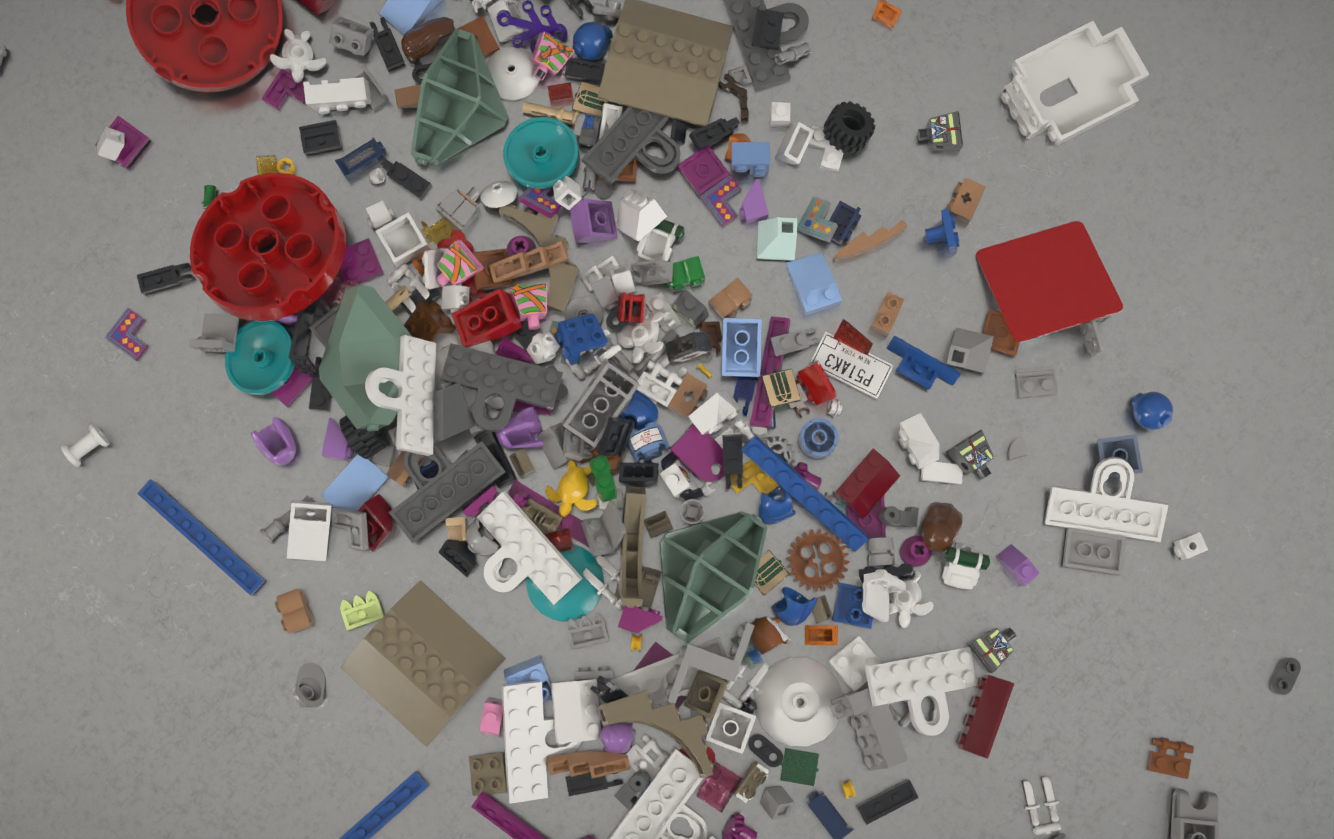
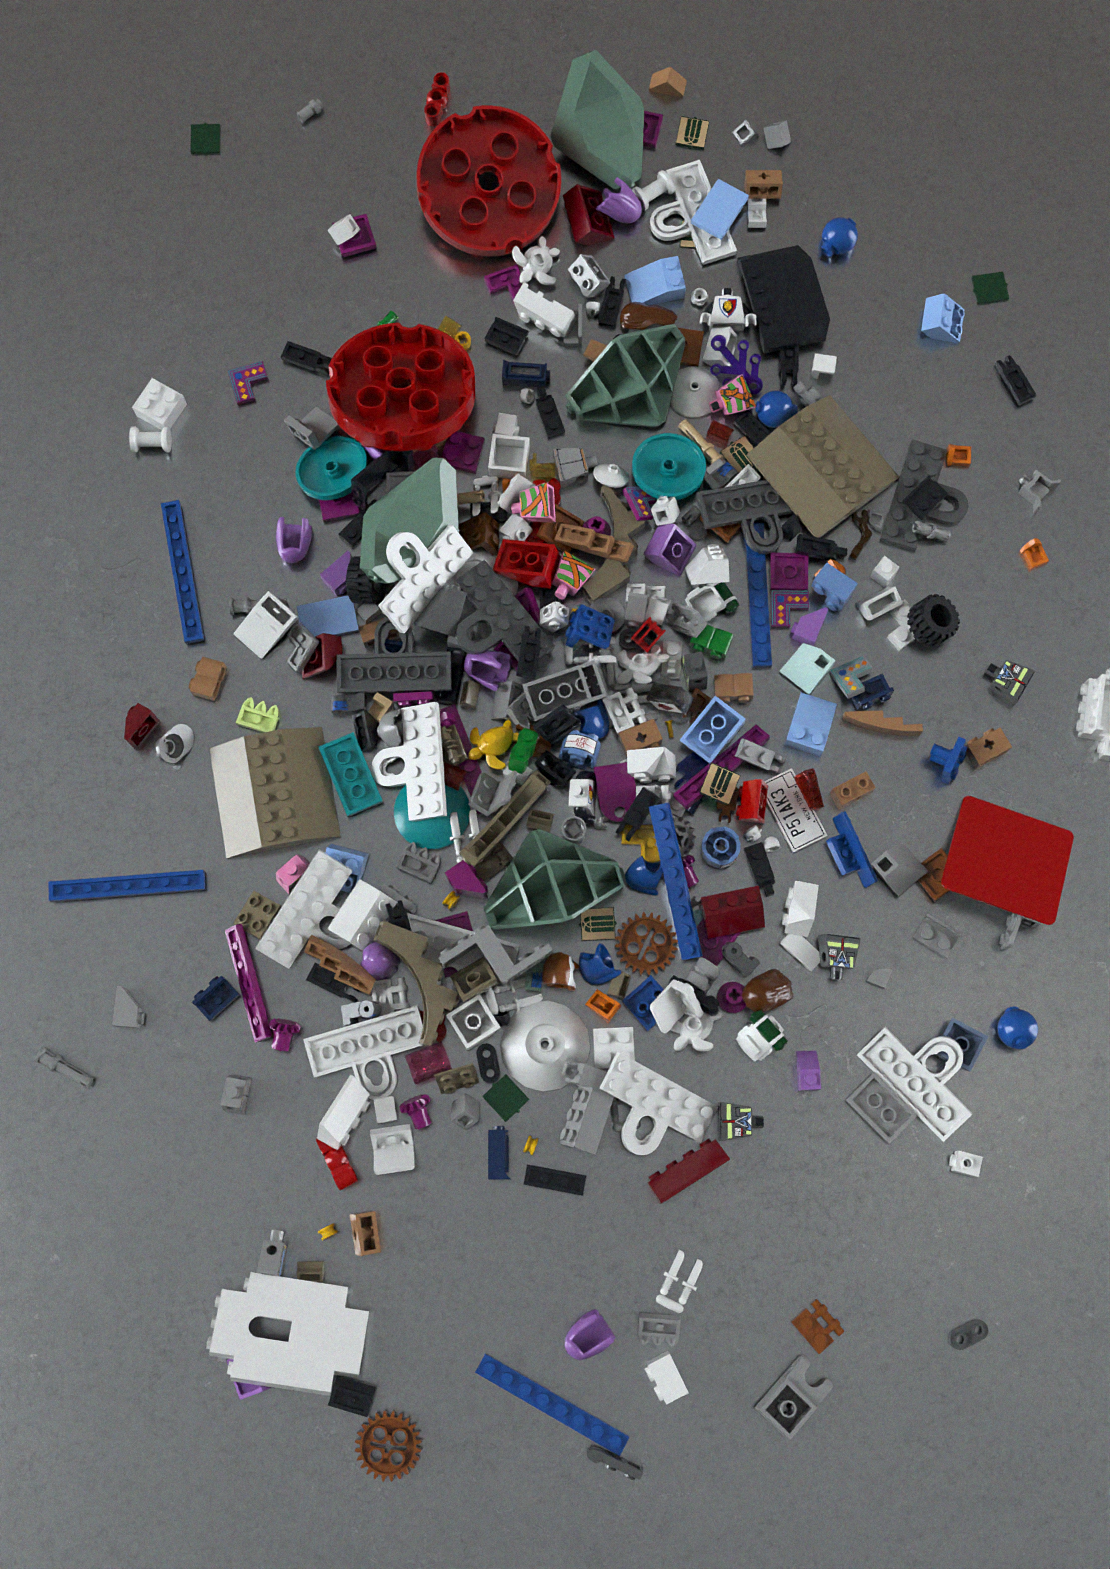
camera: 40 degrees right, 5 degrees down
none -> dark red slope [124,703,160,750]
none -> white brick [132,378,187,430]
none -> teal plate [318,732,383,817]
none -> dark grey leg [331,692,367,715]
none -> black hinge [516,626,541,679]
none -> white hinge [586,302,601,316]
none -> black hinge [743,842,775,897]
none -> blue plate [745,523,772,668]
none -> white hinge [764,836,781,852]

